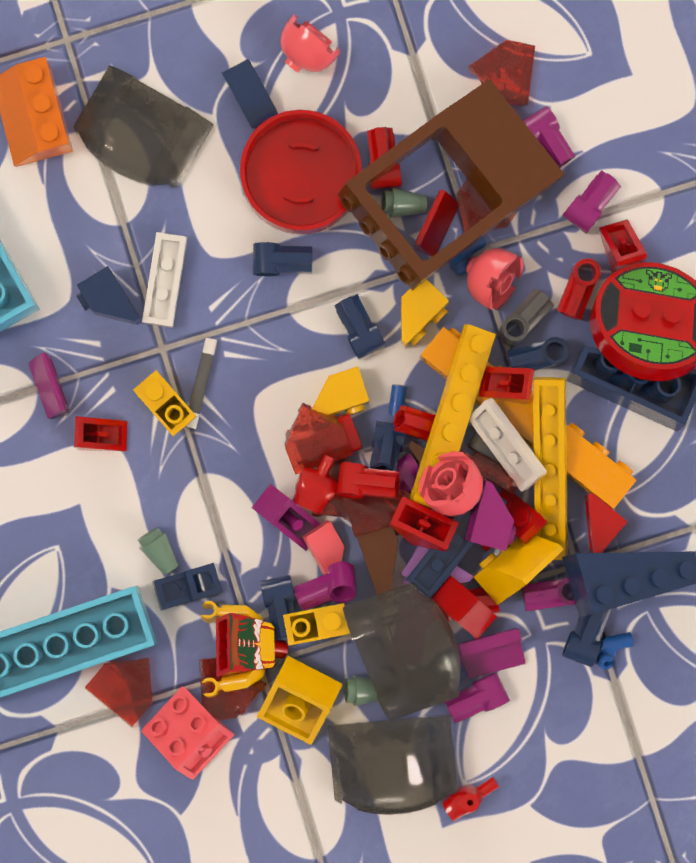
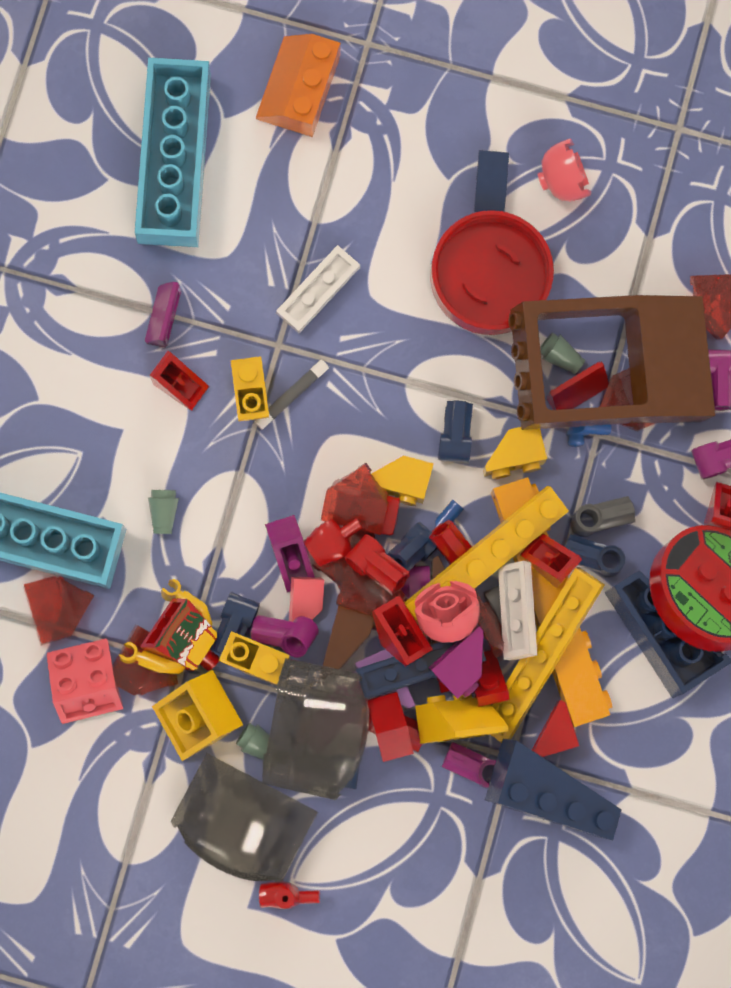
camera: 30 degrees right, 5 degrees down
clear smoke slope [73,65,214,188] -> none
dark blue slope [76,266,142,325] -> none
dark blue slope [152,563,223,611] -> none
dark blue piece [253,242,312,277] -> none
red piece [367,127,402,190] -> none
magenta piece [444,672,510,723] -> none
magenta panel [457,628,525,679] -> none
coral cylinder [466,248,524,310] -> none
red piece [556,258,601,321] -> none
dark blue piece [562,610,611,667] -> none
blue arm [595,632,634,670] -> none

